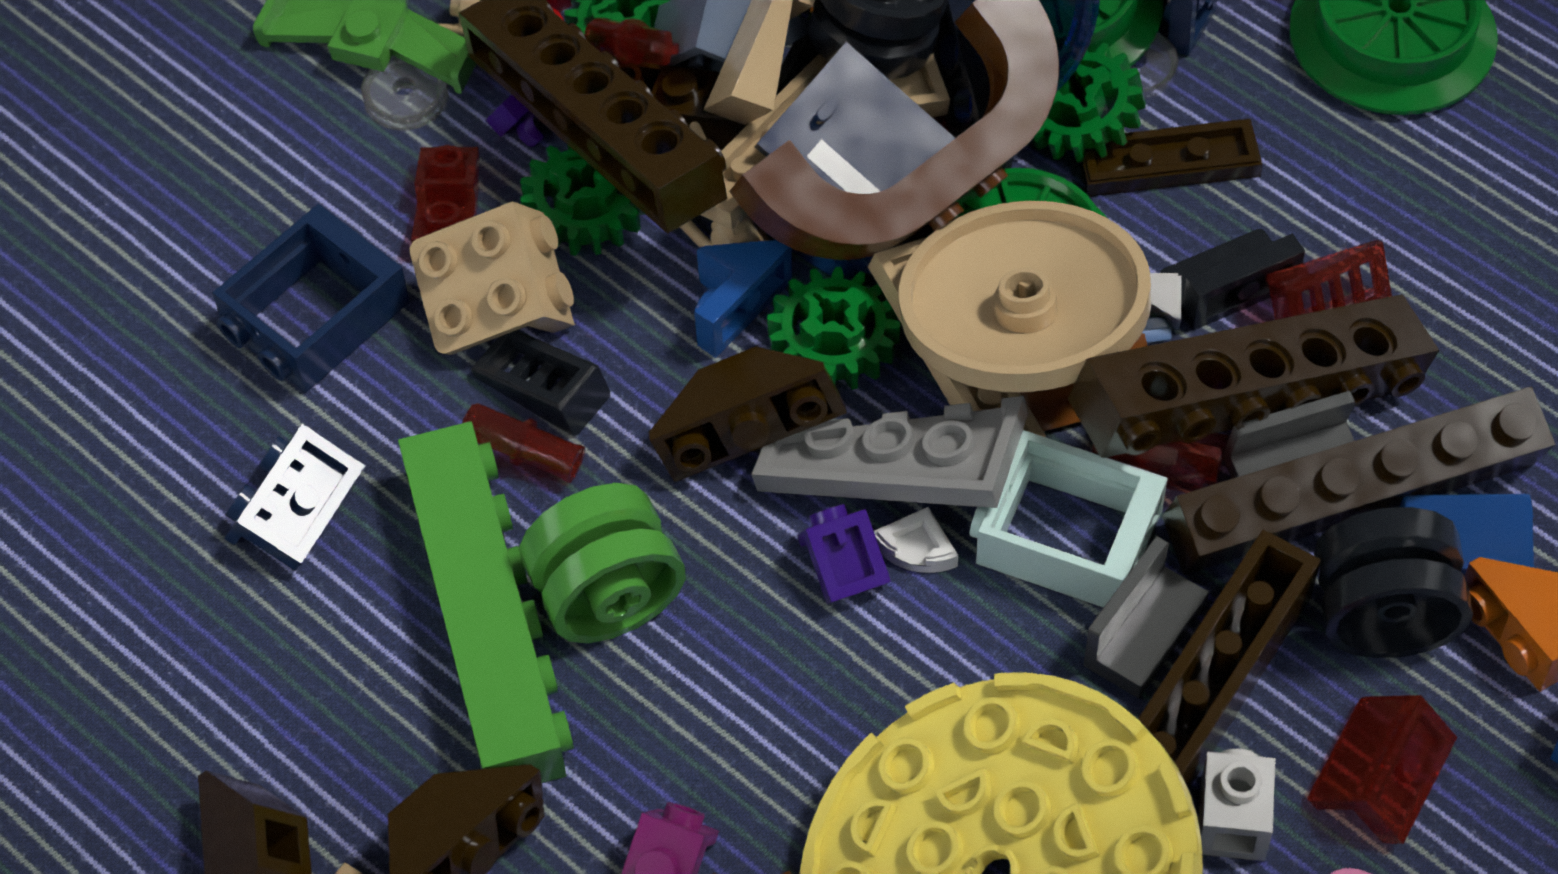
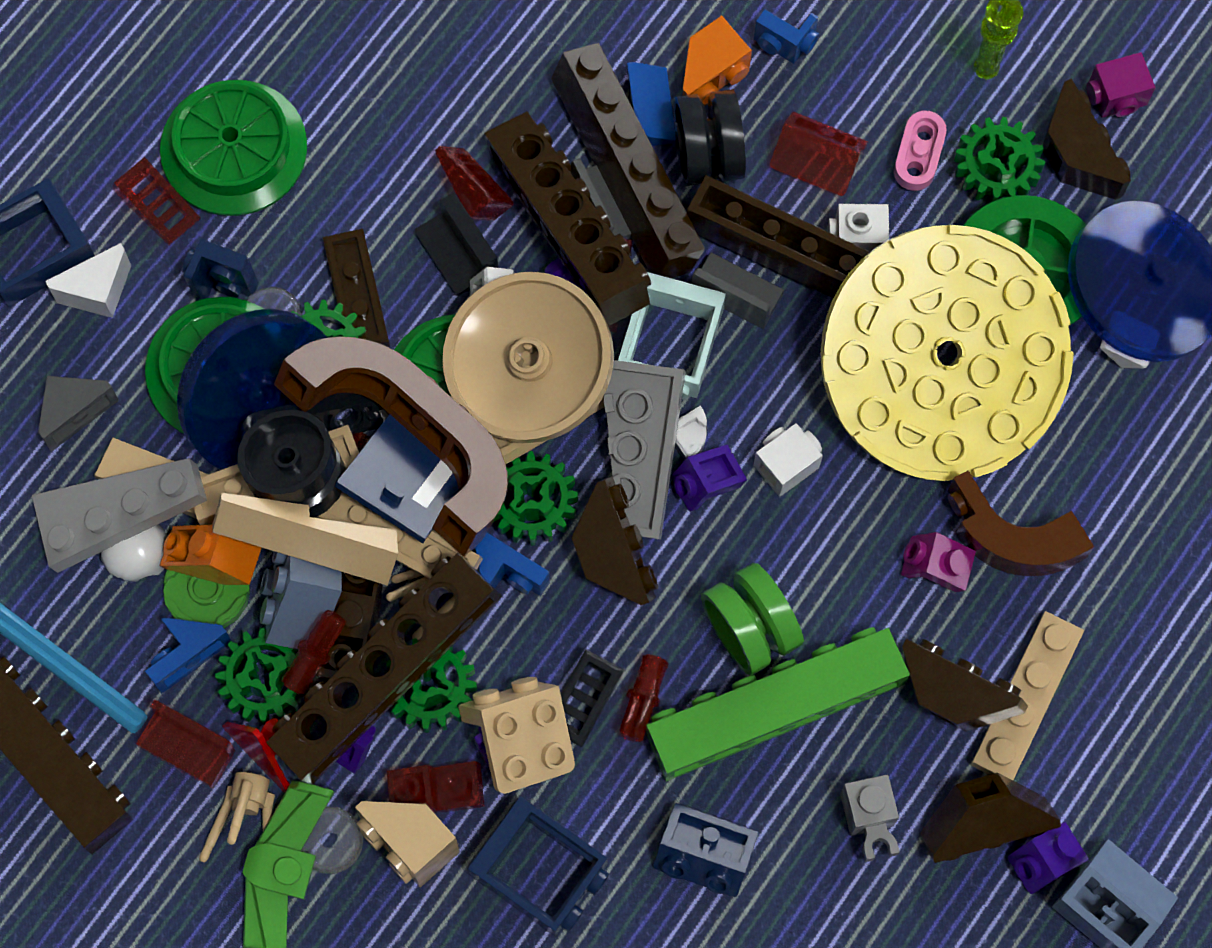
camera: 100 degrees left, 15 degrees up
none -> tan slope [355,801,460,888]
none -> white brick [754,423,823,497]
none -> light grey brick [840,775,899,862]

